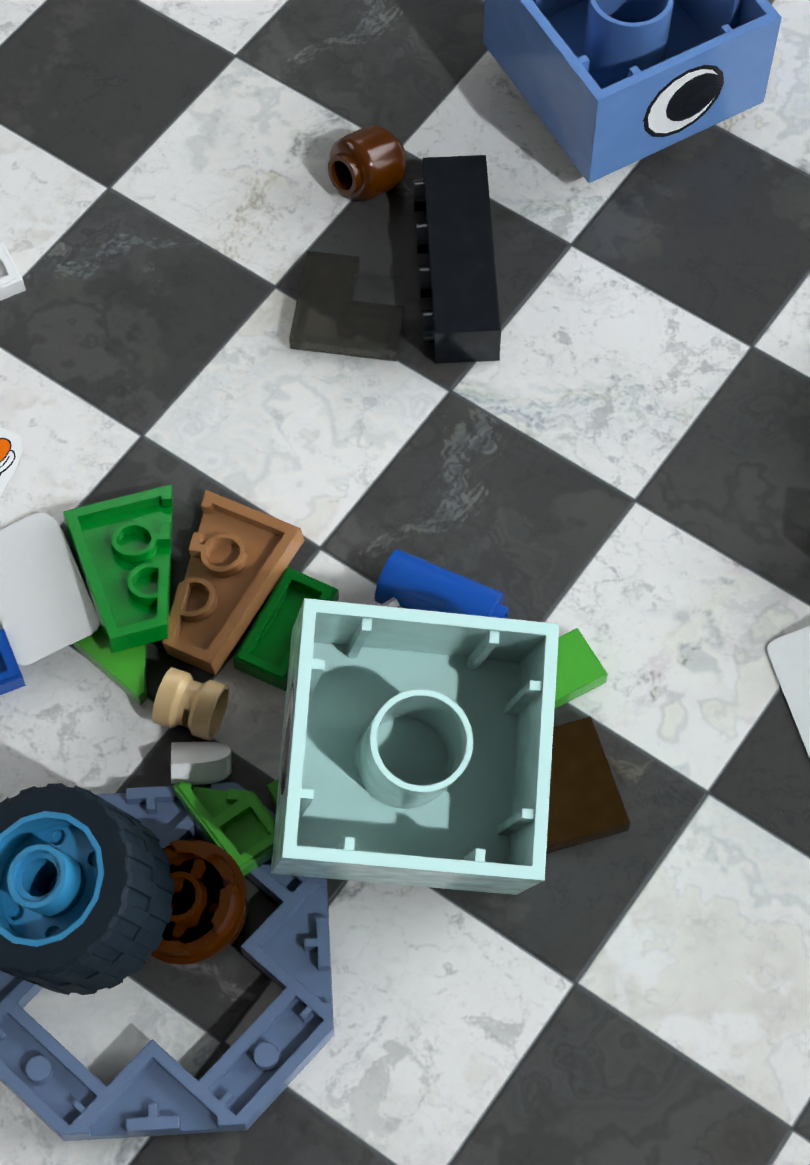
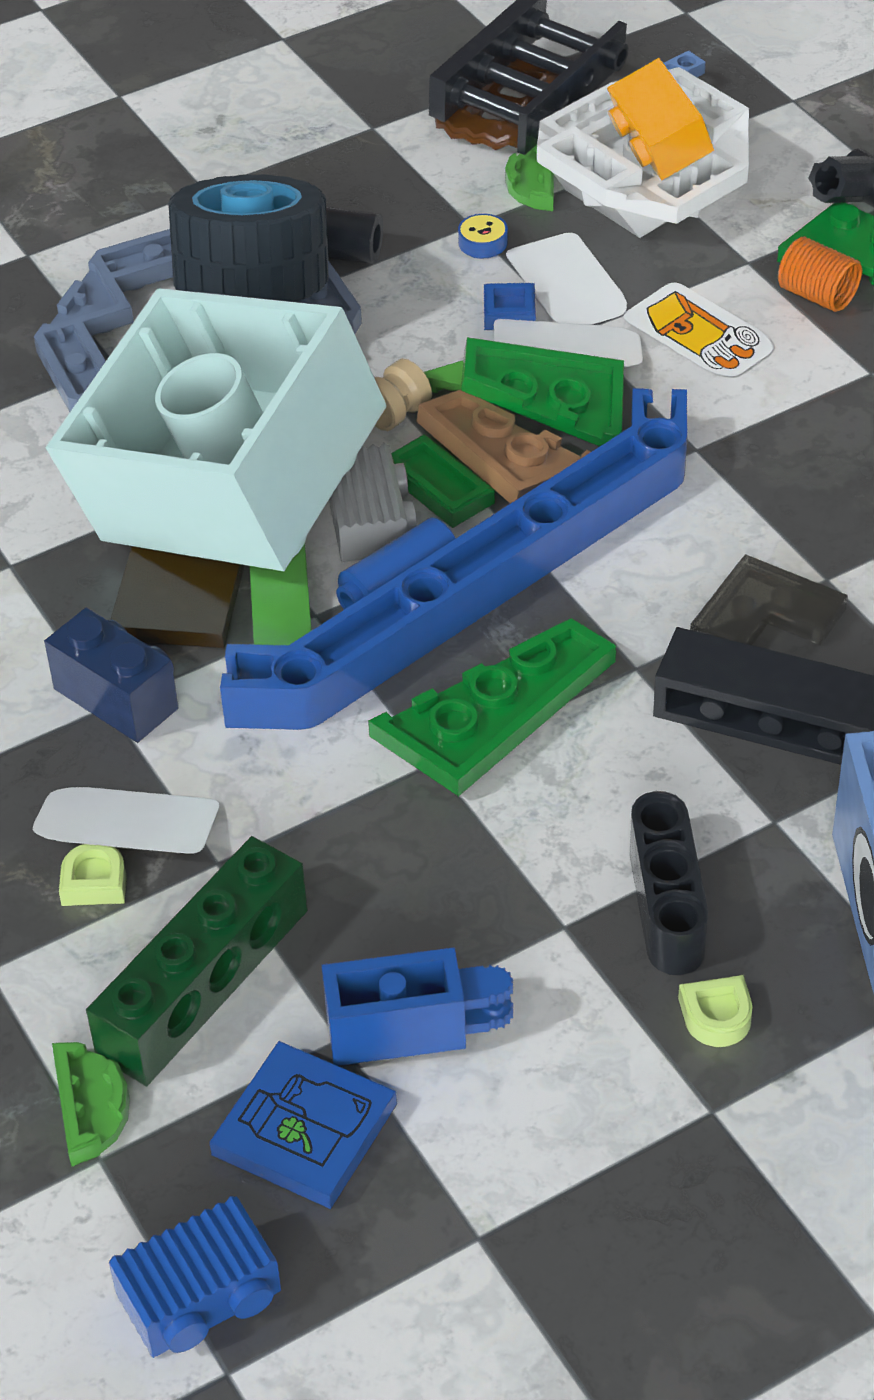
camera: 115 degrees right, 15 degrees down
none -> dark blue brick [44,607,179,743]
none -> blue piece [220,388,687,730]
none -> green wing [368,618,616,797]
none -> black beam [629,791,708,975]
none -> yellowish green tile [678,975,753,1047]

